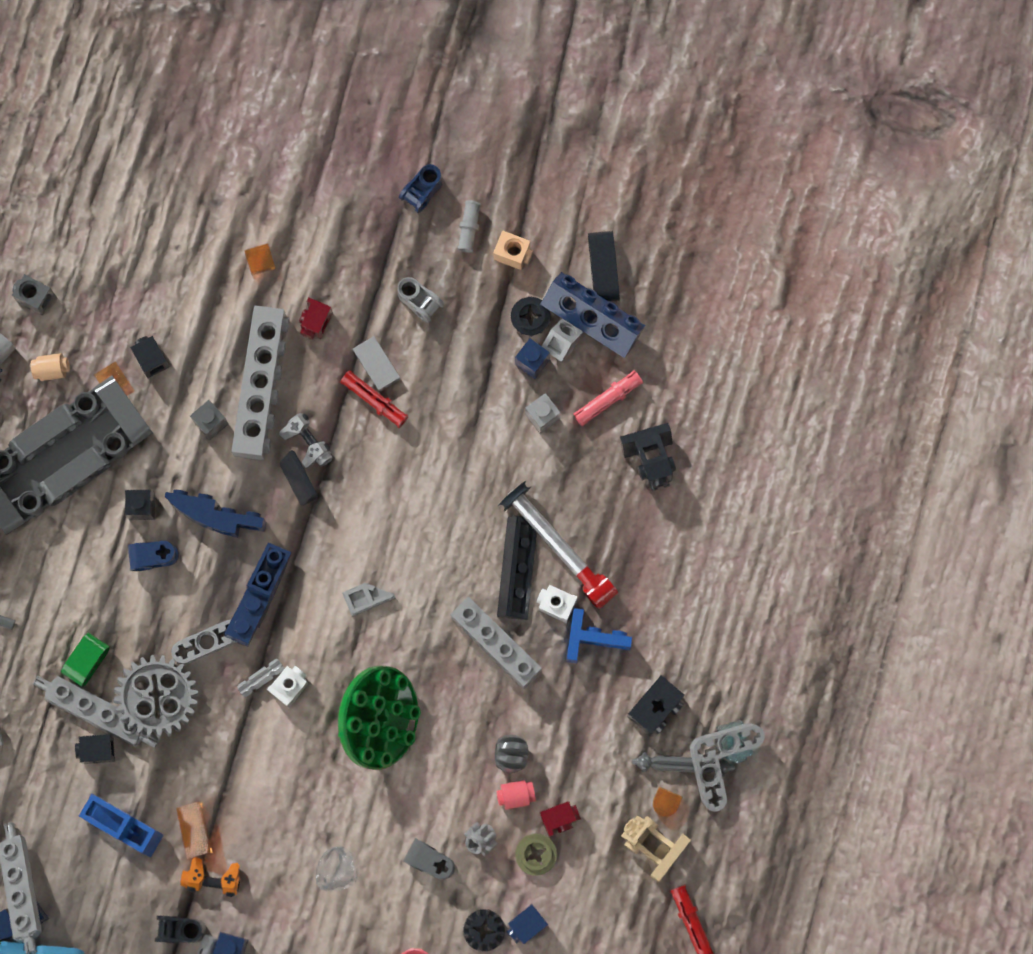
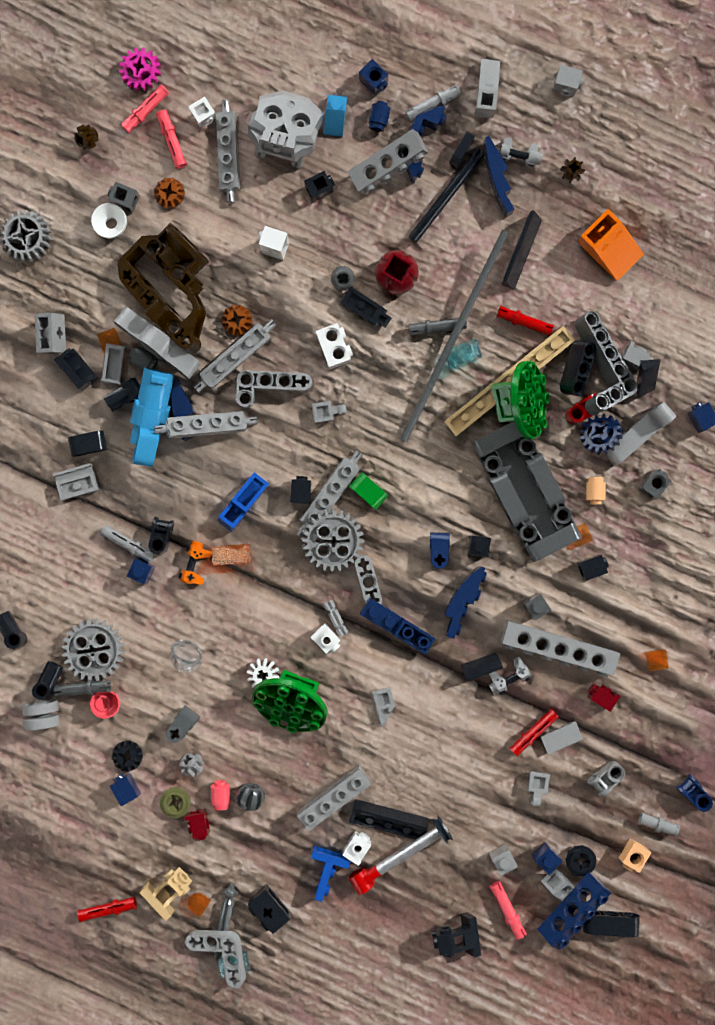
camera: 95 degrees right, 10 degrees up
none -> white gear [247,658,280,688]
none -> light grey plate [527,771,550,807]

